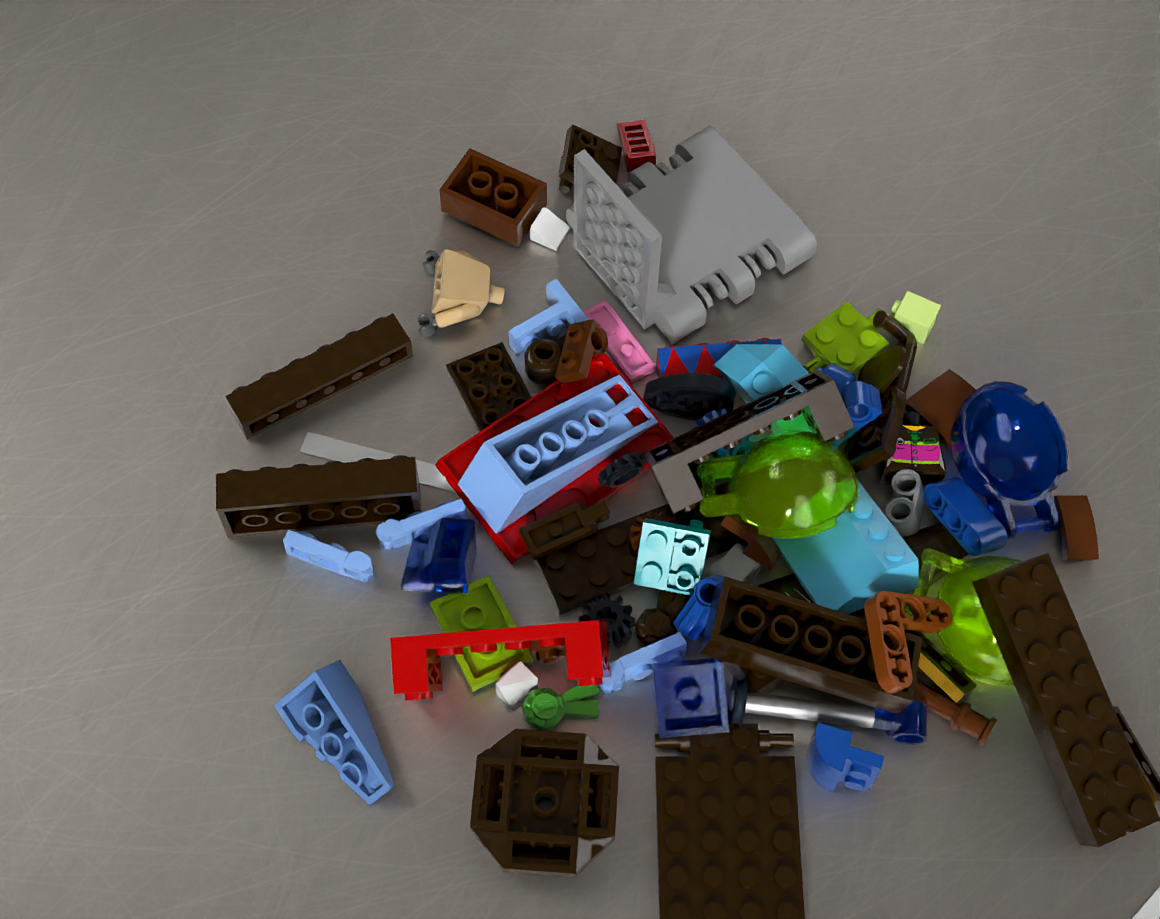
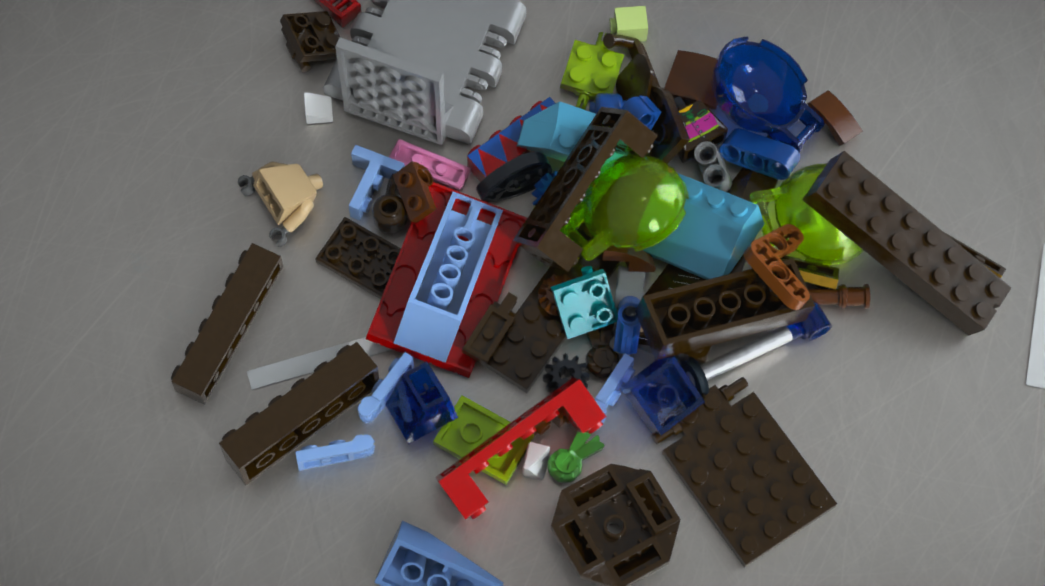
camera: 35 degrees left, 5 degrees up
reddish brown brick [439,148,547,247] -> none
black gear [598,452,647,488] -> none
blue brick [806,722,884,793] -> none

